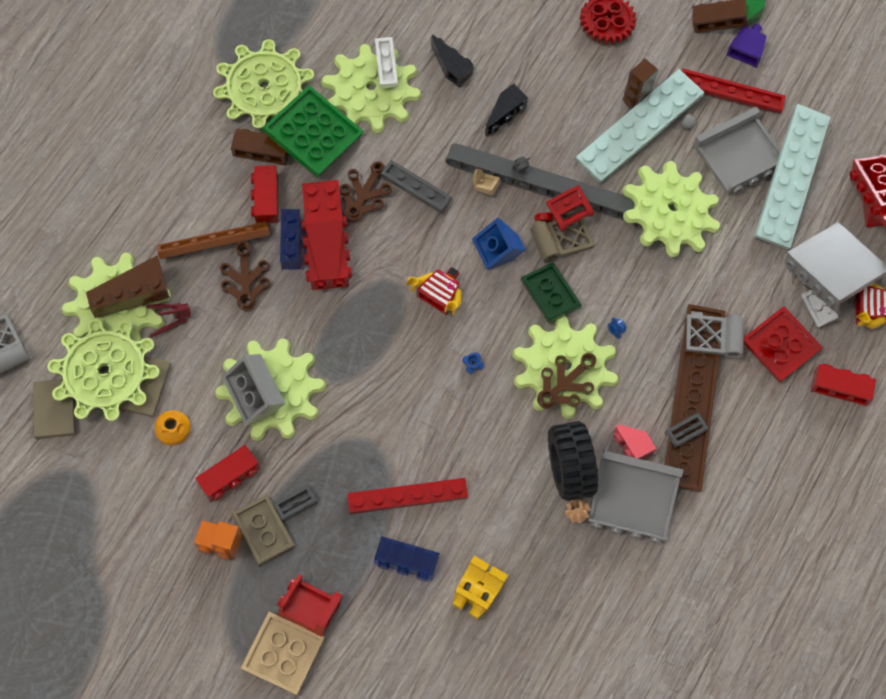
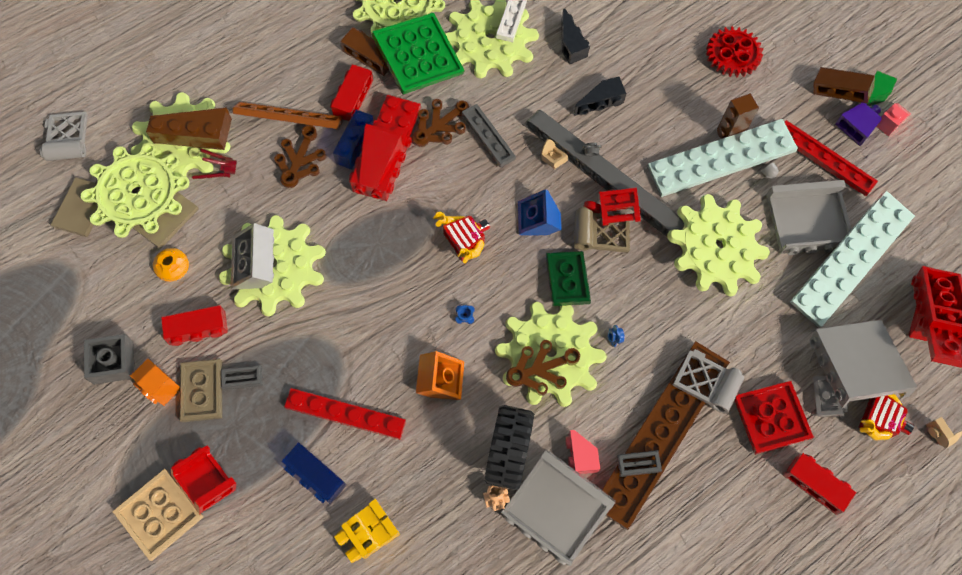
camera: 25 degrees right, 0 degrees up
none -> dark grey brick [84,334,134,385]
none -> orange slope [416,351,464,400]
none -> coral slope [876,103,911,136]

